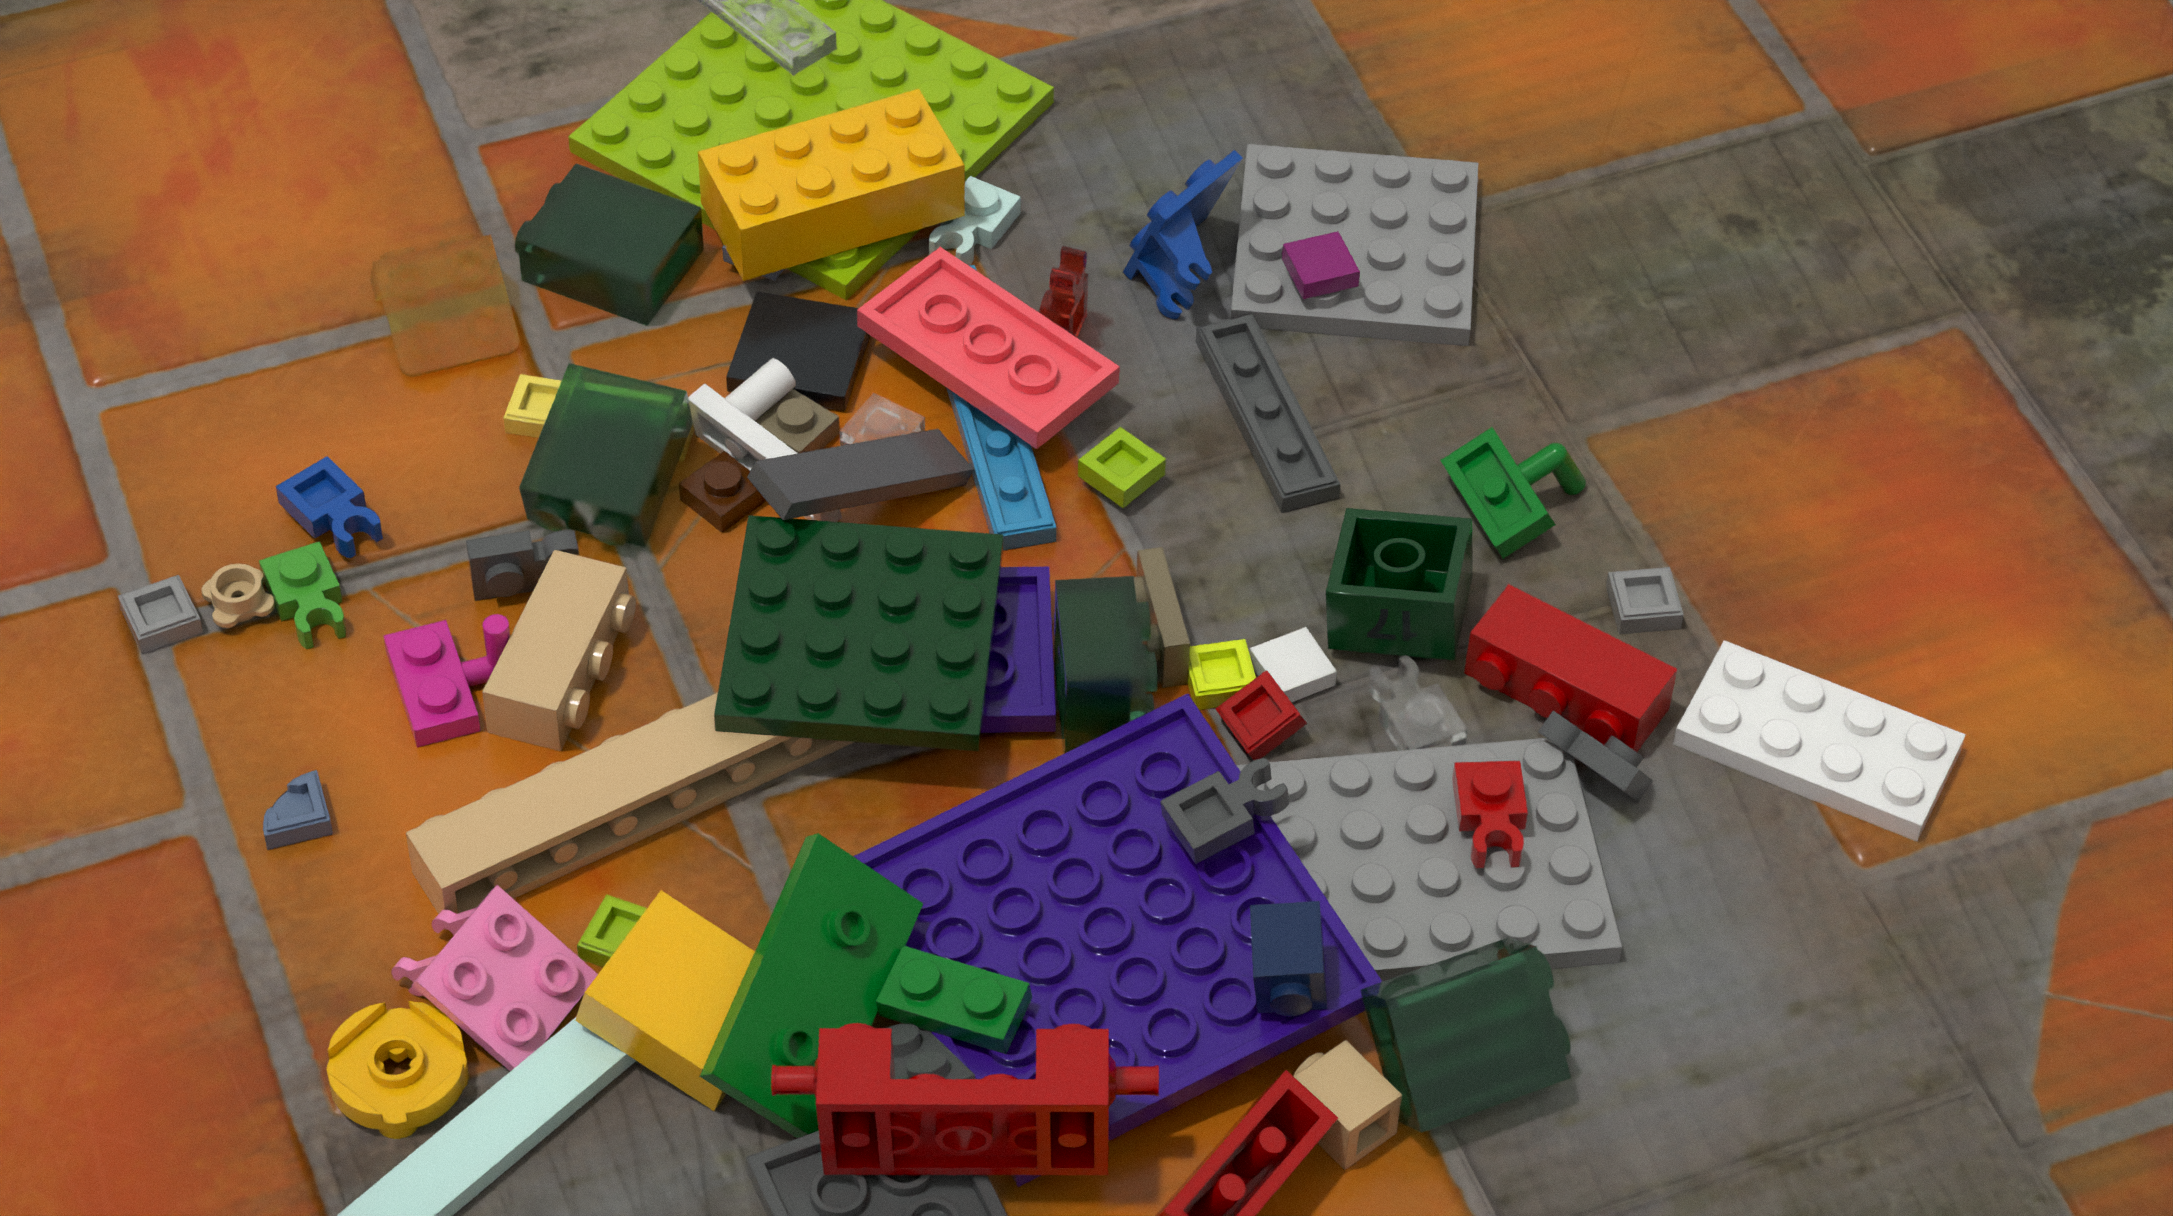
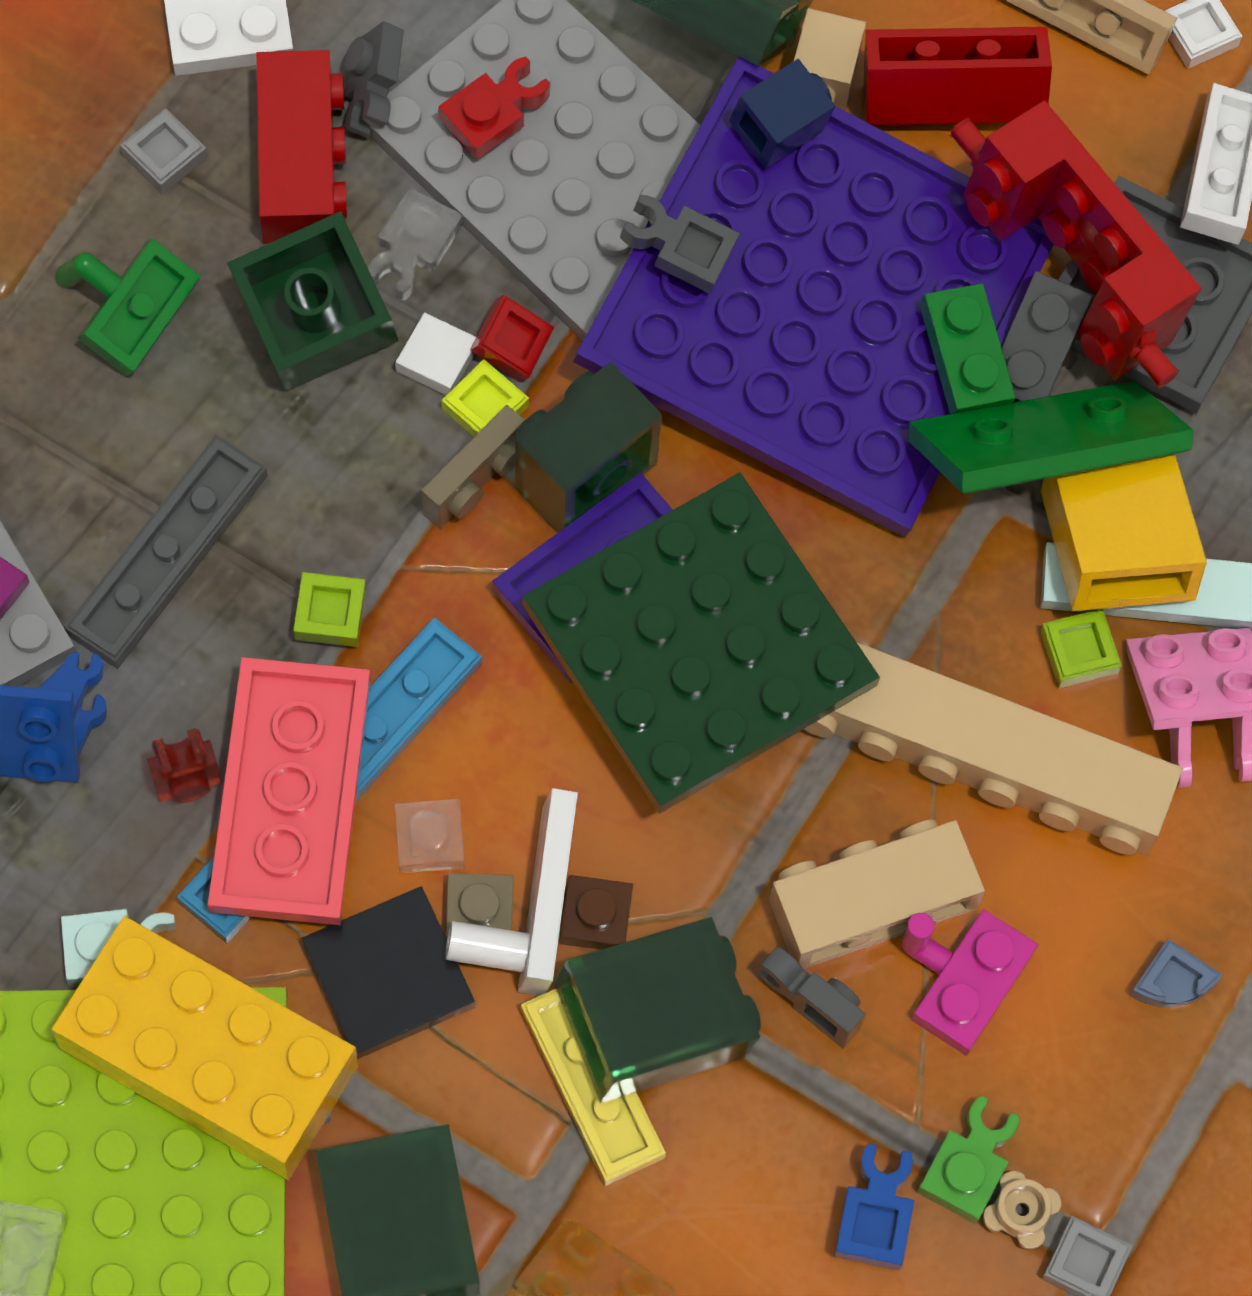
camera: 130 degrees left, 20 degrees up
dark grey tile [747,429,974,520] -> none

